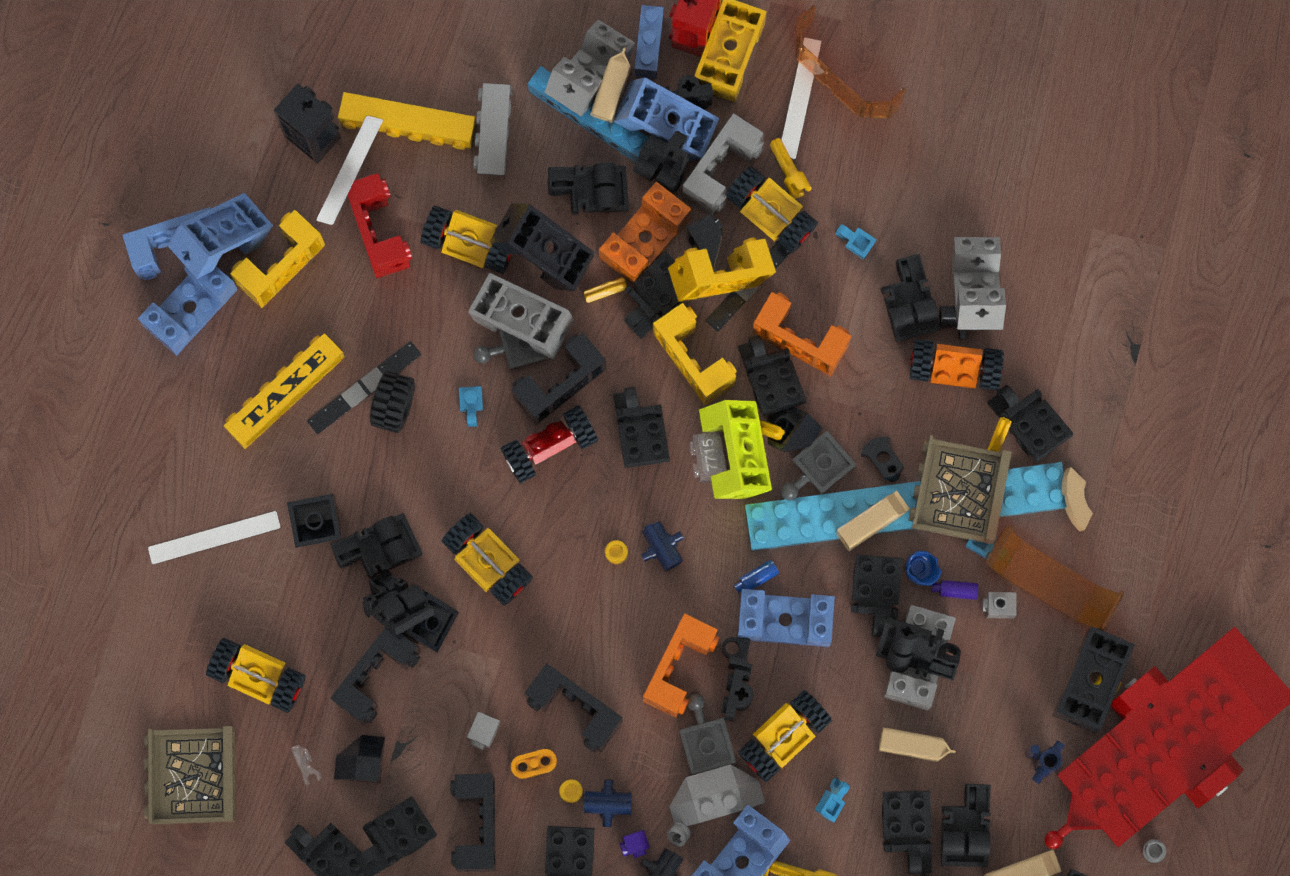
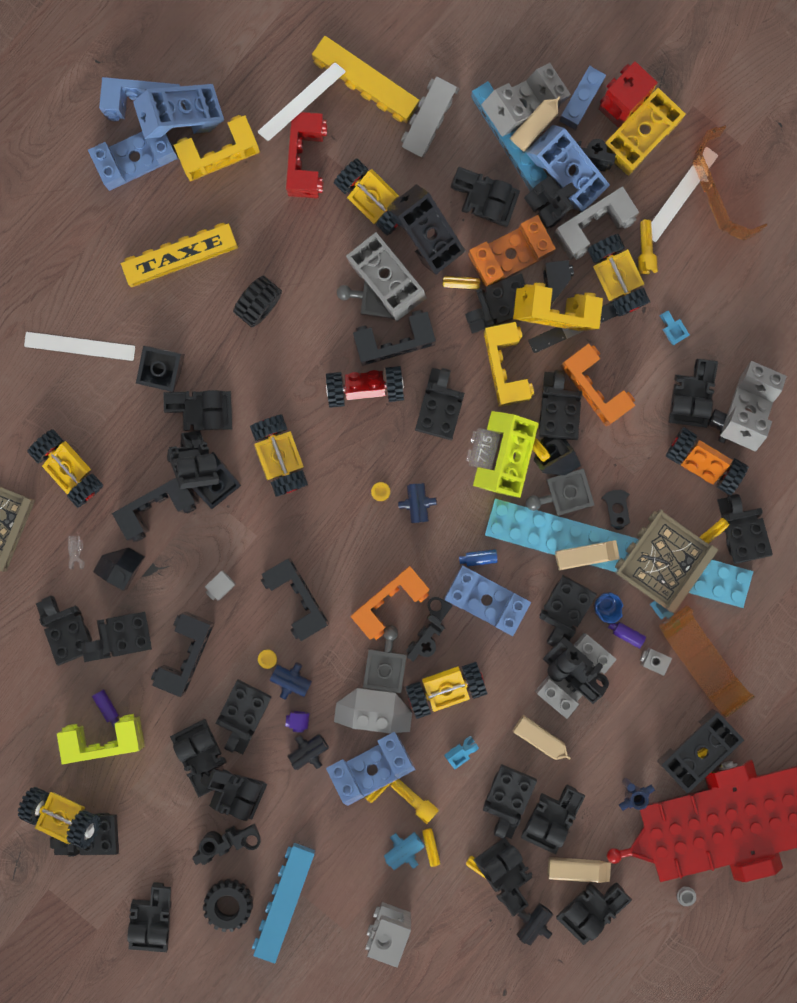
camera: 25 degrees right, 10 degrees up
black plate [274,83,341,164] -> none
black sticker [307,341,421,434] -> none
dark azure plate [459,386,483,427] -> none
light orange plate [511,749,557,779] -> none
light grey bush [667,823,691,847] -> none
tan tile [1061,467,1093,532] -> none

